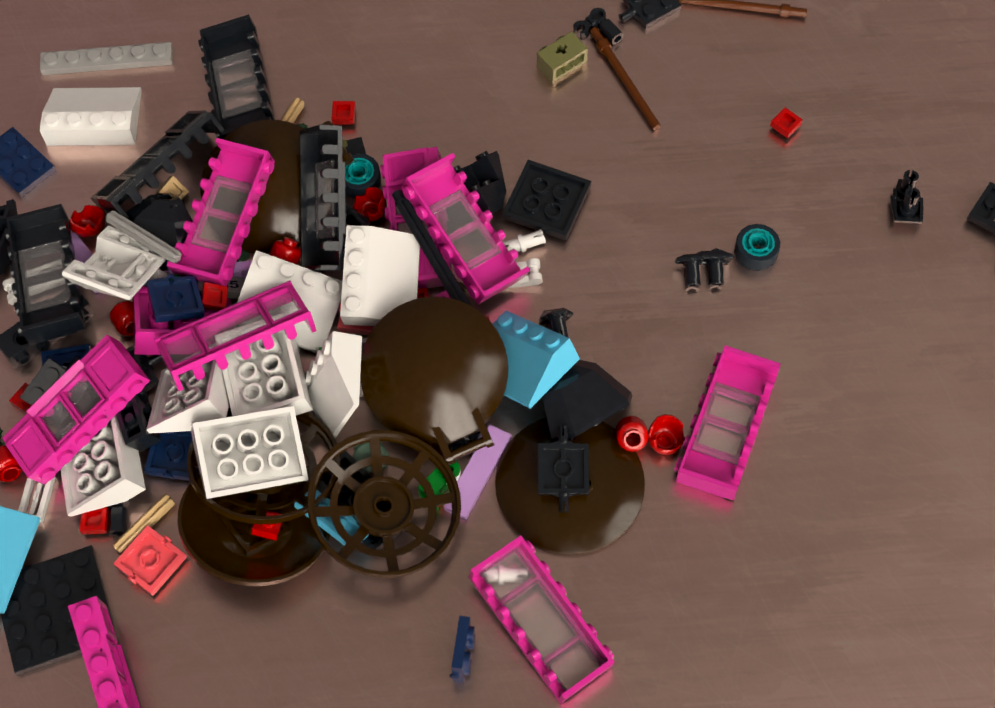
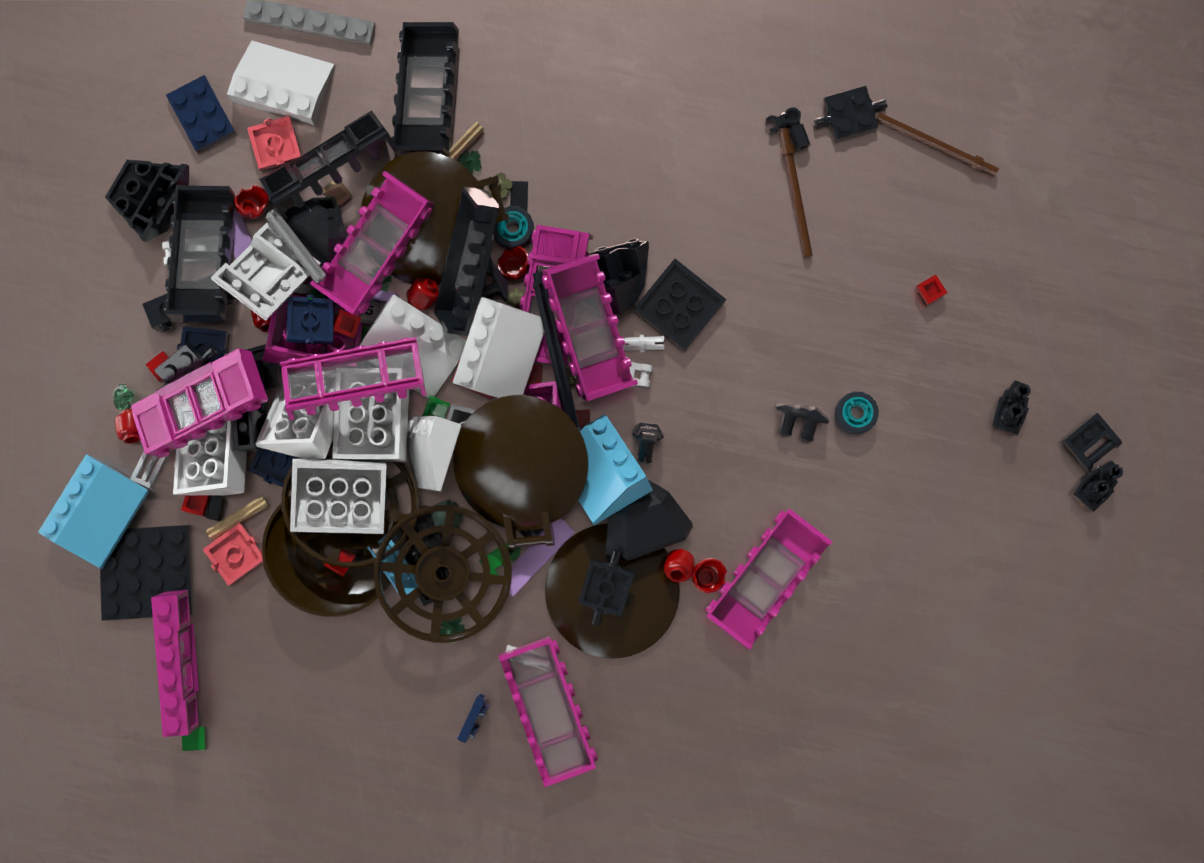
camera: 15 degrees right, 20 degrees up
red plate [331,101,356,125] -> none
olive brick [537,31,588,83] -> none
none -> coral plate [247,116,302,171]
none -> clear green plant [440,618,466,643]

